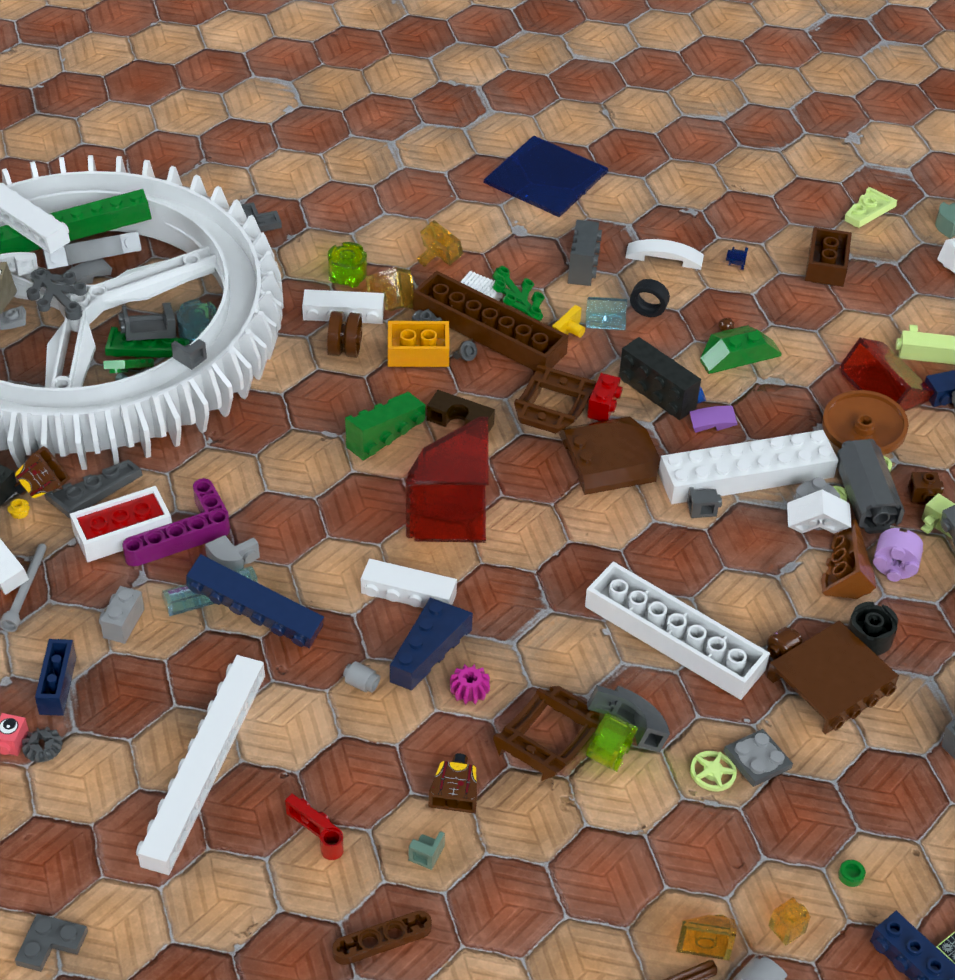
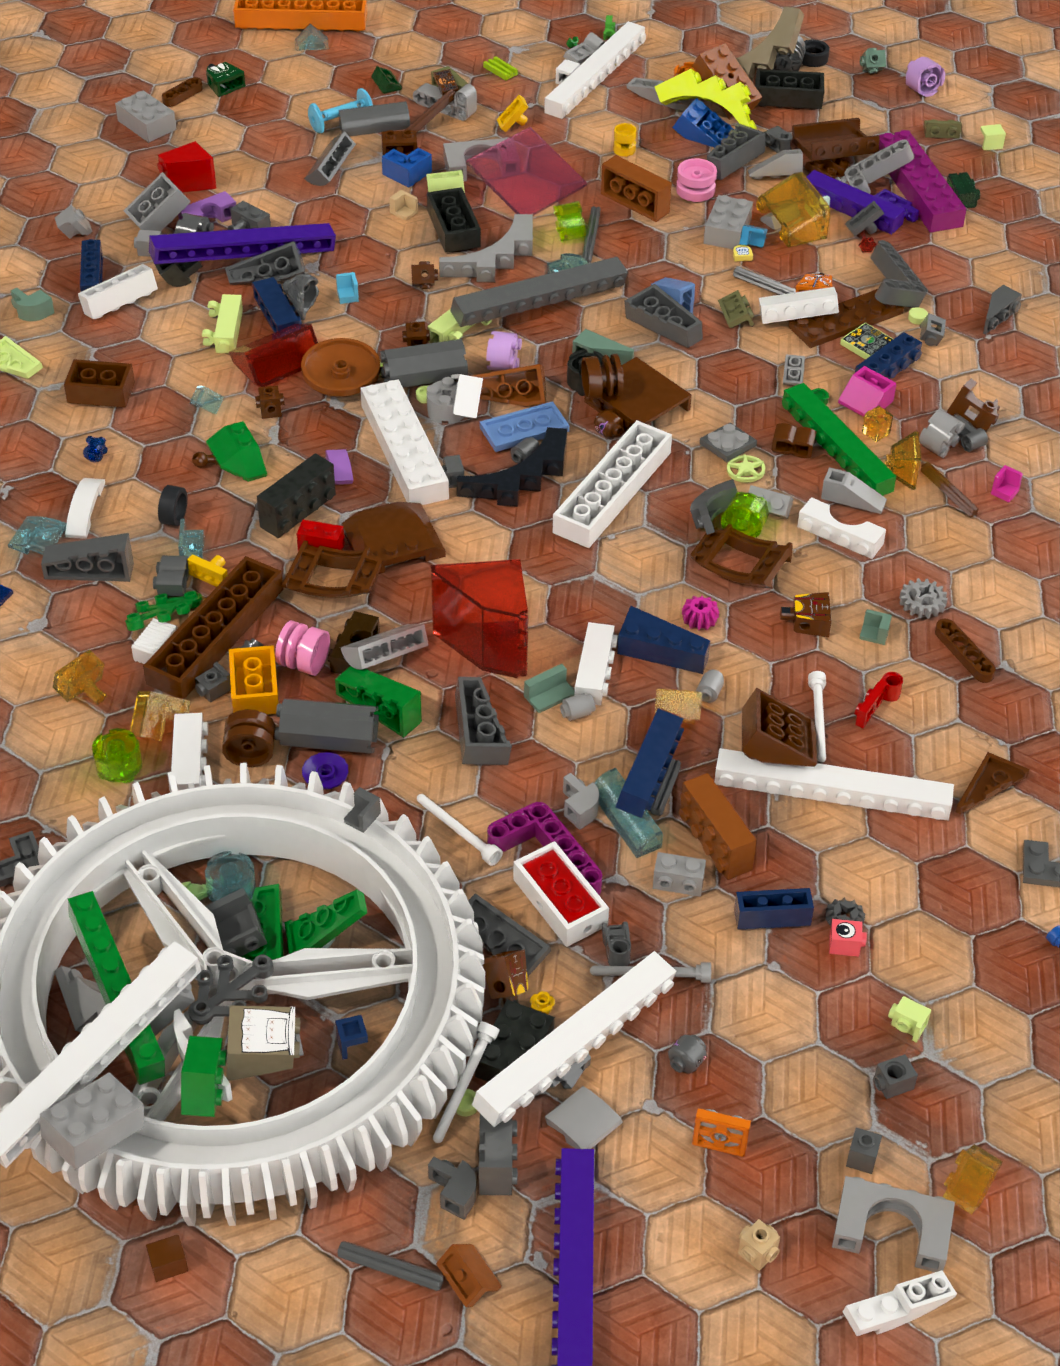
camera: 95 degrees left, 0 degrees up
none -> clear light blue slope [8,516,66,555]
none -> dark grey brick [153,555,189,596]
none -> clear light blue panel [189,386,224,414]
none -> reddish brown brick [255,386,285,419]
none -> bright pink wheel [275,620,330,676]
none -> dark grey brick [275,698,379,753]
none -> dark purple dish [302,752,349,790]
none -> light grey brick [341,624,429,669]
none -> white piece [417,794,503,866]
none -> dark grey wedge [455,677,512,765]
none -> black arch [457,427,567,507]
none -> medium blue plate [480,401,569,452]
none -> dark grey brick [511,437,540,464]
none -> sand green panel [524,664,575,713]
none -> light grey brick [560,693,596,721]
none -> sand green slope [572,329,634,365]
none -> reddish brown wheel [581,354,624,399]
none -> dark grey piece [602,921,631,966]
none -> dark grey axle [650,759,681,816]
none -> clear yellow brick [654,688,702,724]
none -> dark orange brick [679,773,757,880]
none -> reddish brown slope [742,687,817,767]
none -> light grey brick [745,485,794,519]
none -> reddish brown brick [771,423,817,458]
none -> green brick [782,383,897,496]
none -> light grey slope [783,354,805,386]
none -> white arch [797,497,886,559]
none -> white piece [808,671,826,763]
none -> light grey slope [821,467,887,514]
none -> dark pink slope [838,366,896,420]
none -> light grey gear [899,578,948,619]
none -> reddish brown wing [955,752,1030,814]

